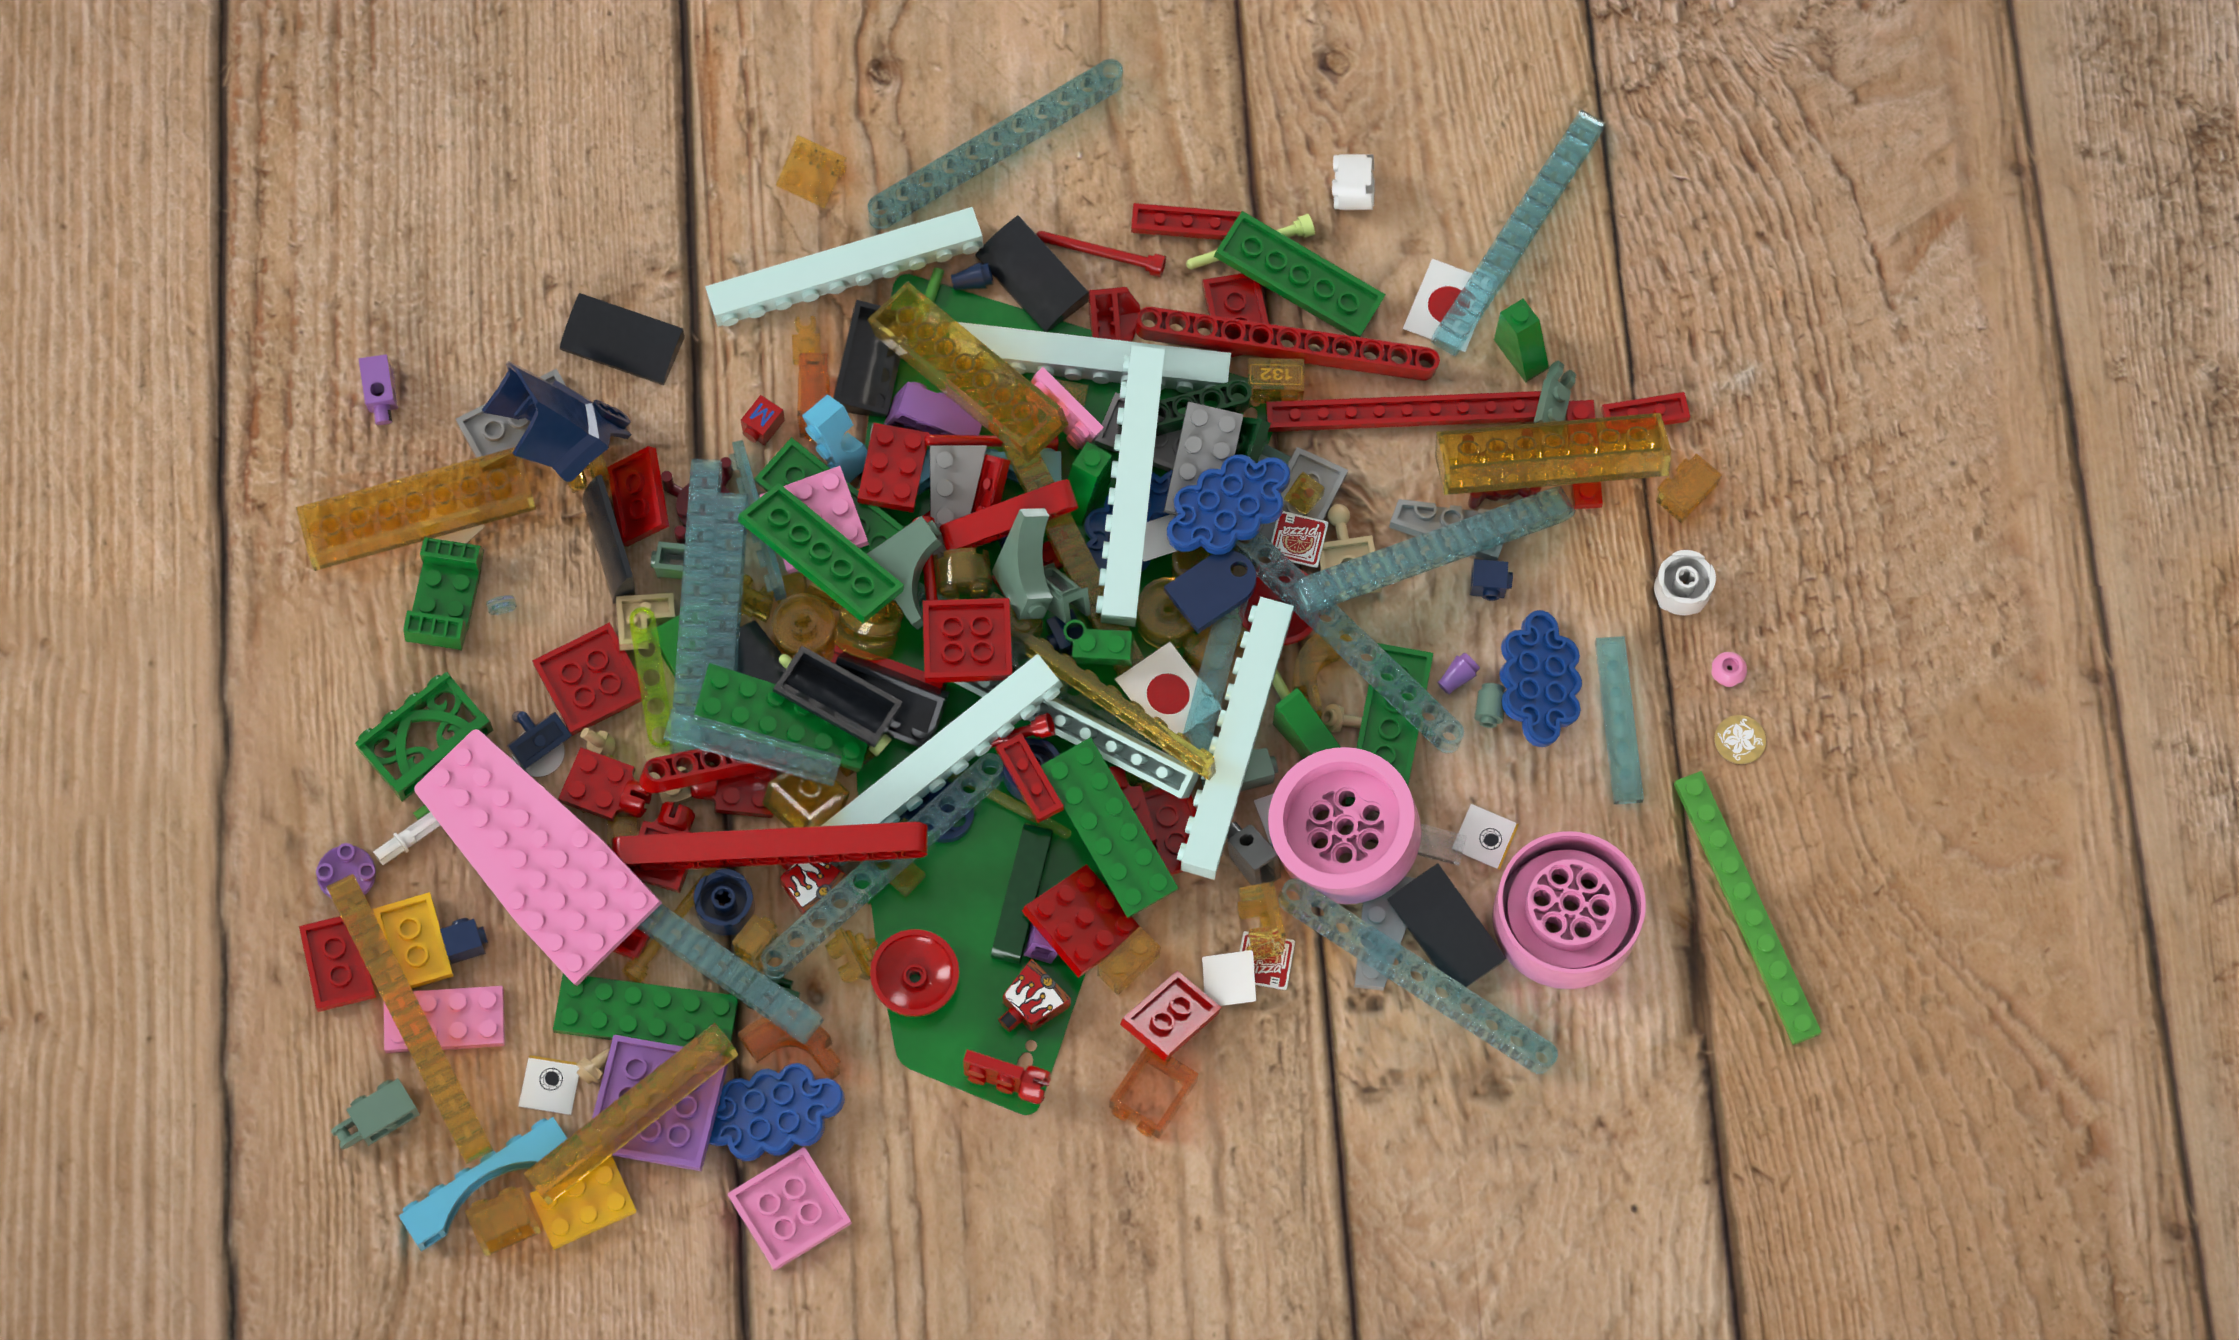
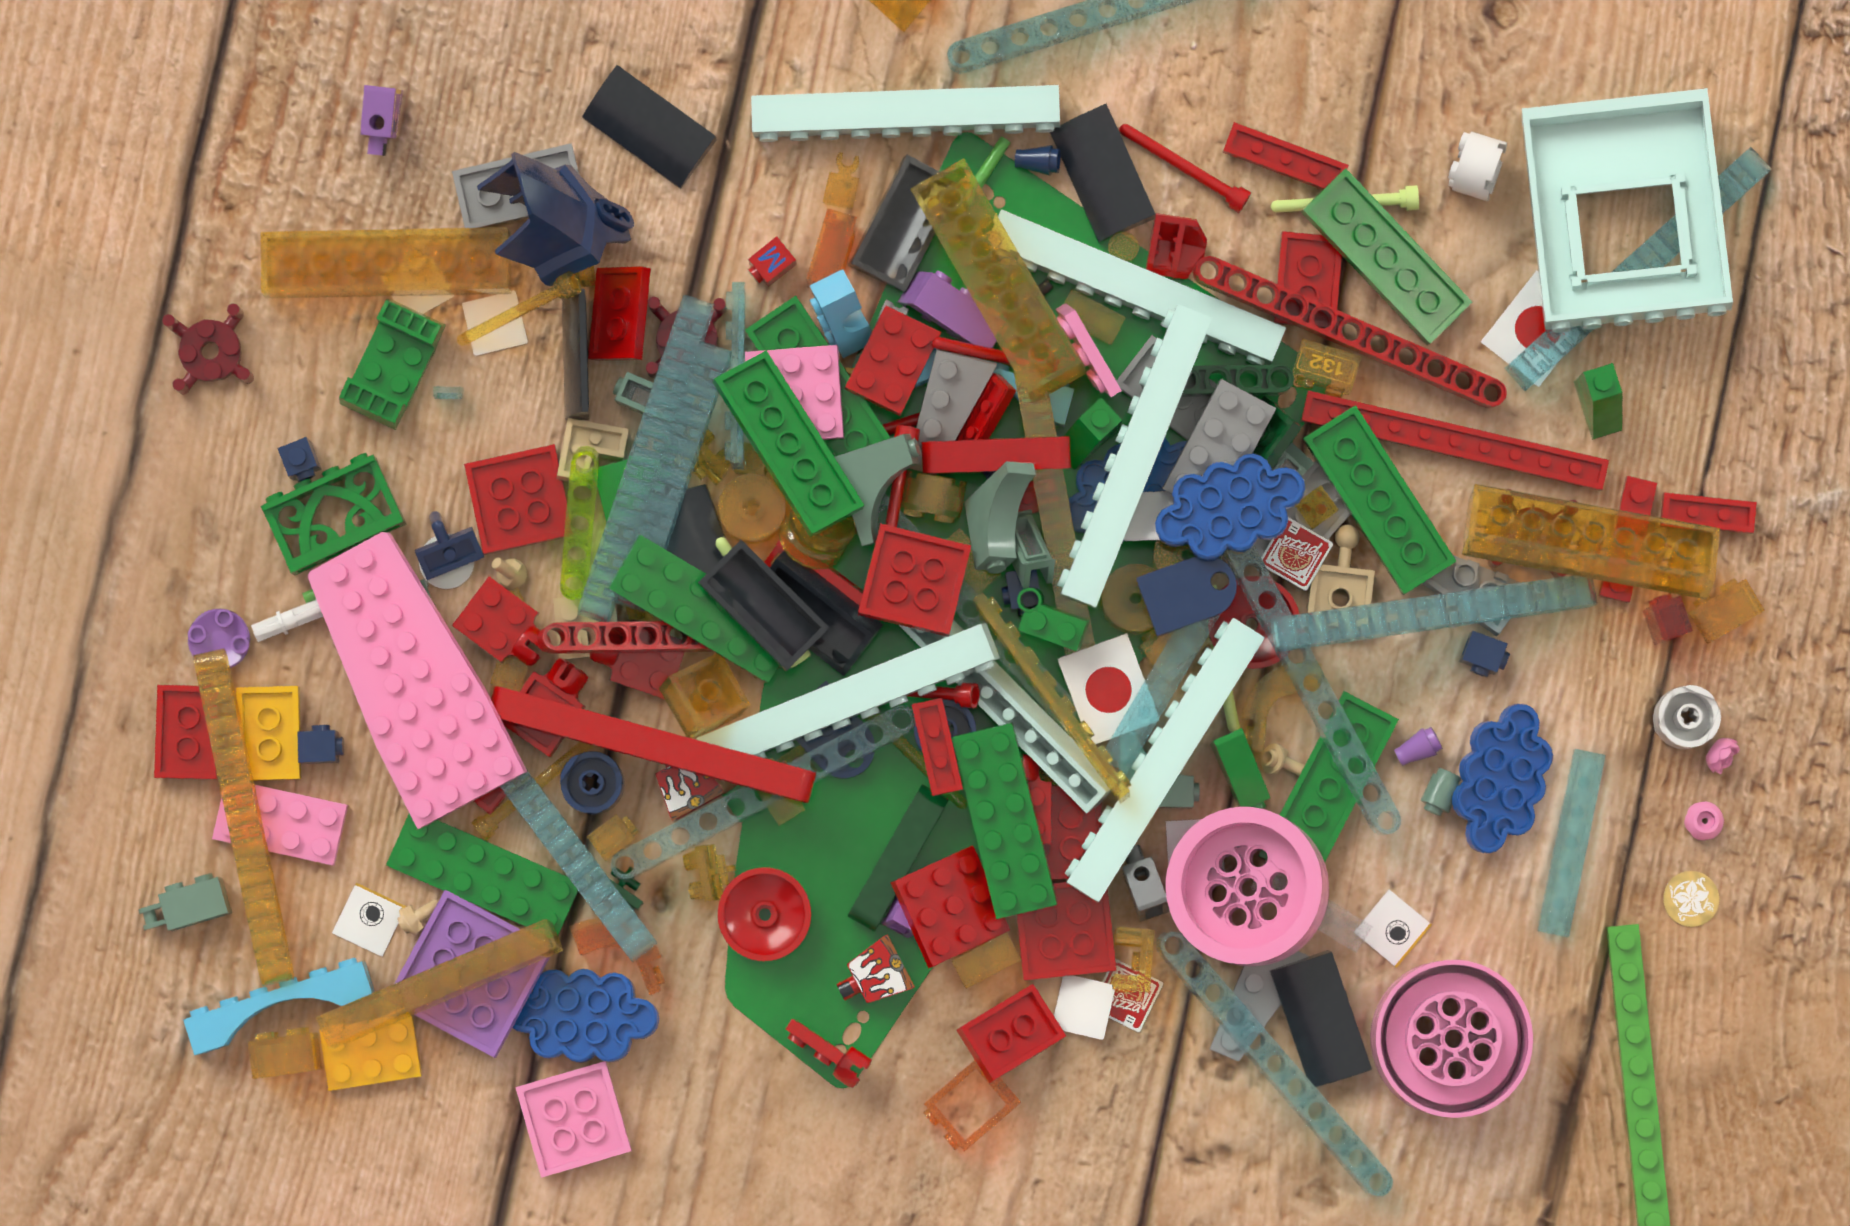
camera: 20 degrees right, 15 degrees up
clear light blue plate [663,709,841,786] -> none
sand green hinge [1534,360,1576,438] -> none
none -> dark red plate [162,303,254,395]
none -> dark blue brick [277,437,322,482]
none -> clear yellow piece [457,271,581,346]
none -> white sticker [462,290,528,356]
none -> red plate [1016,882,1117,981]
none -> clear yellow plate [1108,232,1139,262]
none -> green plate [1303,405,1456,595]
none -> light aqua panel [1521,88,1733,333]
none -> clear red brick [1642,593,1693,645]
none -> bright pink plate [1706,738,1740,774]

